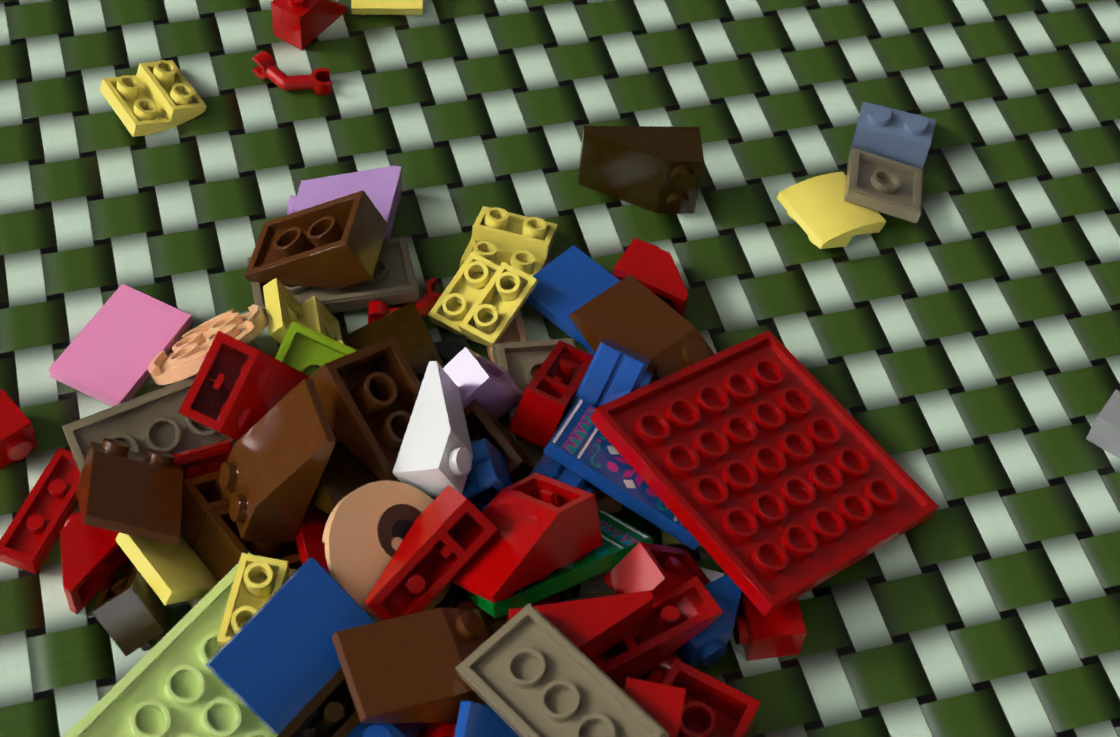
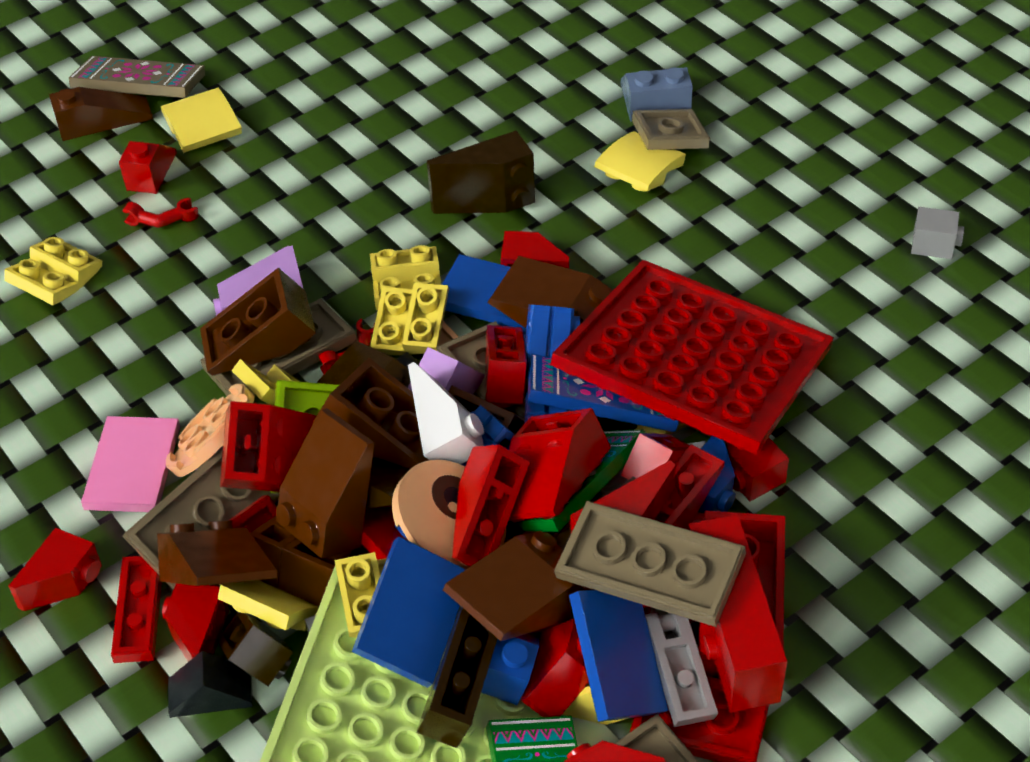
camera: 15 degrees left, 5 degrees down
none -> black slope [168,650,253,718]

